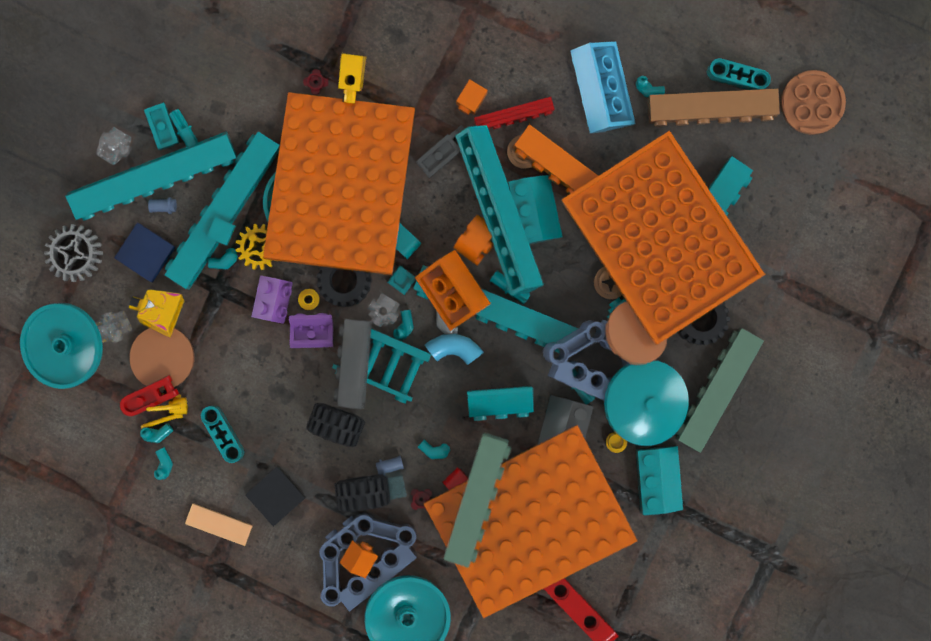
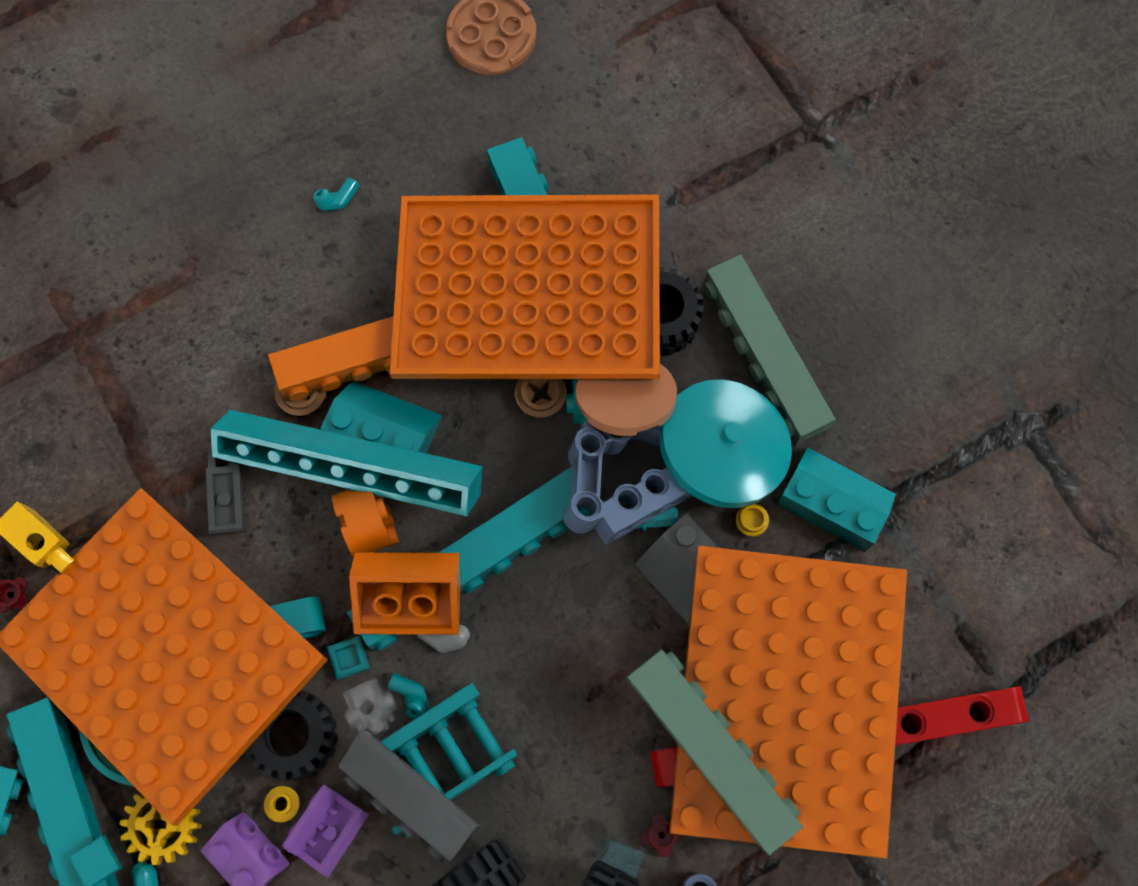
camera: 55 degrees left, 15 degrees down
sand blue pin [376,456,404,476] -> none
teal arm [418,439,450,459] -> none
medium azure cylinder [425,334,484,365] -> none
orange brick [456,79,488,115] -> none
teal slope [467,386,534,421] -> none
red piece [474,97,555,130] -> none
teal axle [490,270,530,304] -> none
medium azure slope [570,42,636,133] -> none
medium nougat brick [647,89,780,127] -> none
teal beam [707,58,771,90] -> none

